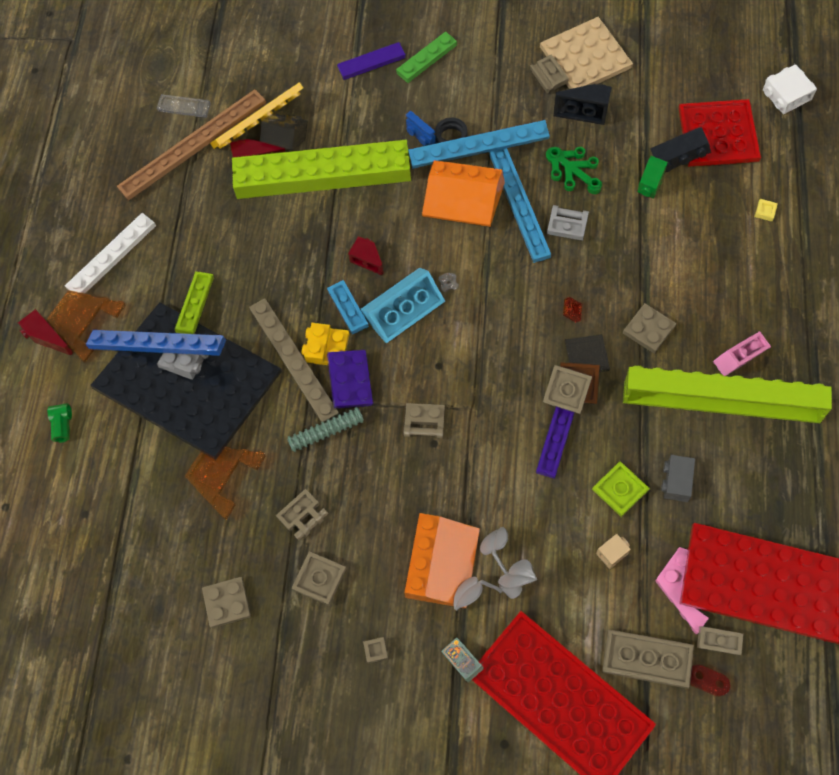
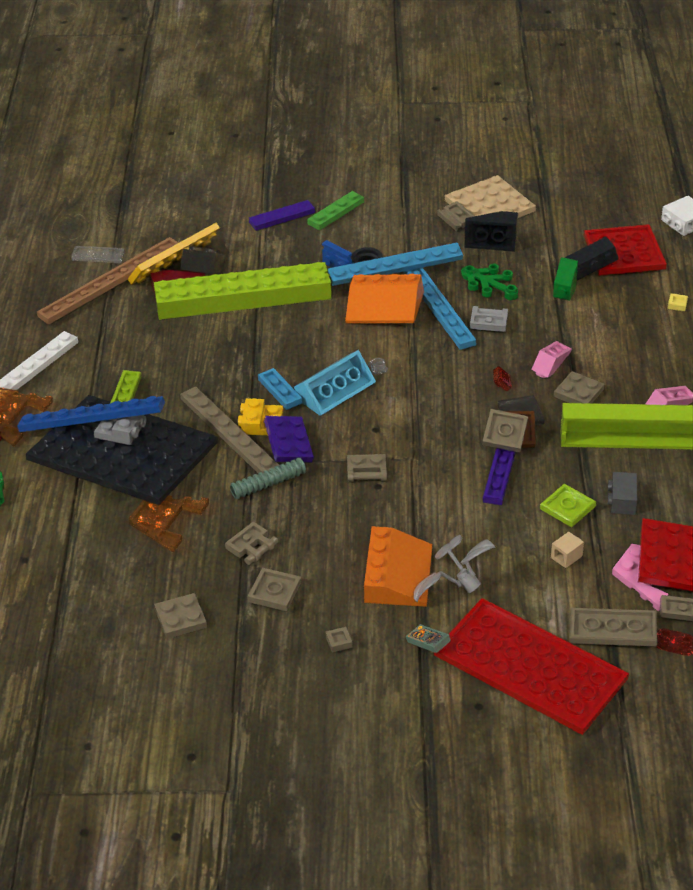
camera: 10 degrees left, 25 degrees down
dark red slope [348,236,384,276] -> none
none -> bright pink slope [531,341,572,378]

